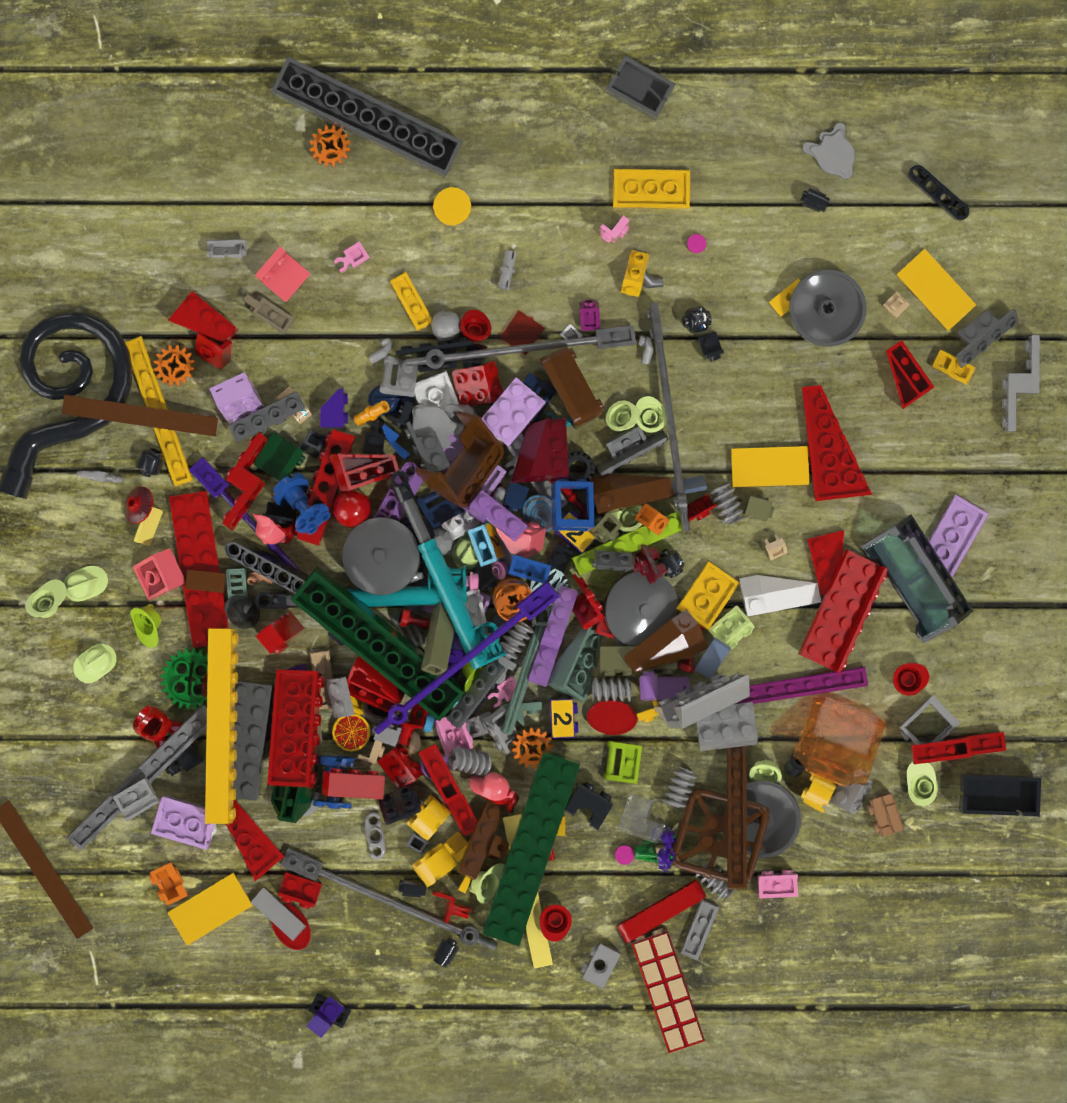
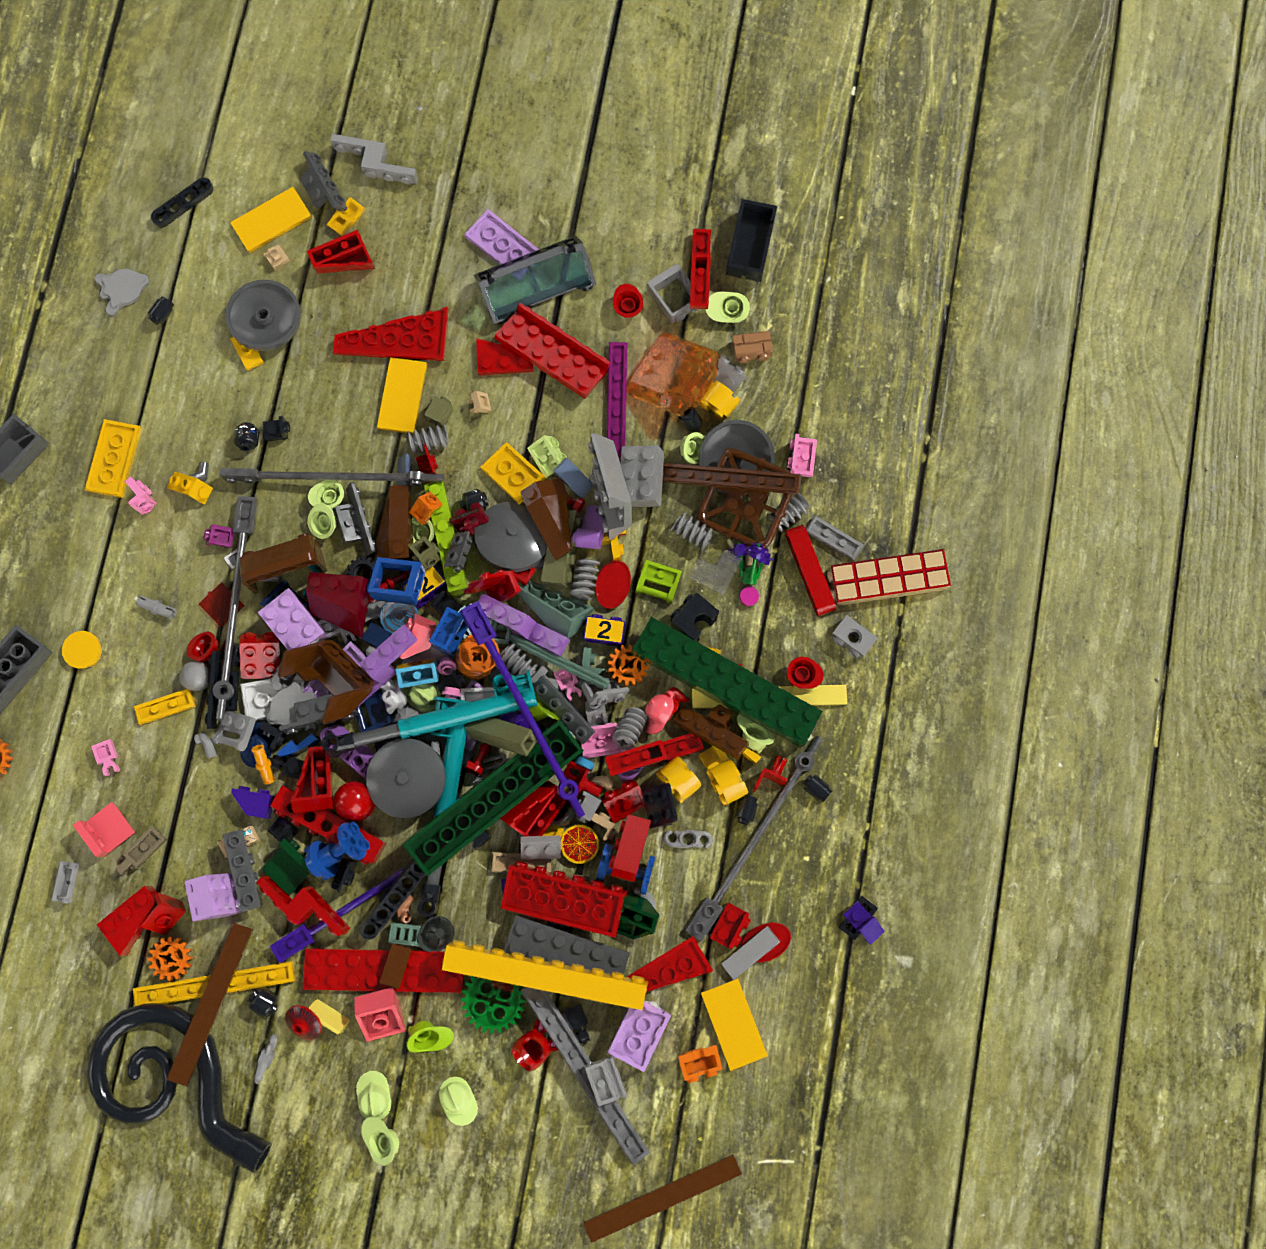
camera: 85 degrees left, 10 degrees down
coral hair [253,513,296,545] -> none
red wedge [255,611,305,655] -> none
black slope [406,831,433,855] -> none
light grey arm [638,336,653,364] -> none
dark pink tile [687,234,706,254] -> none
white wedge [739,575,821,616] -> none

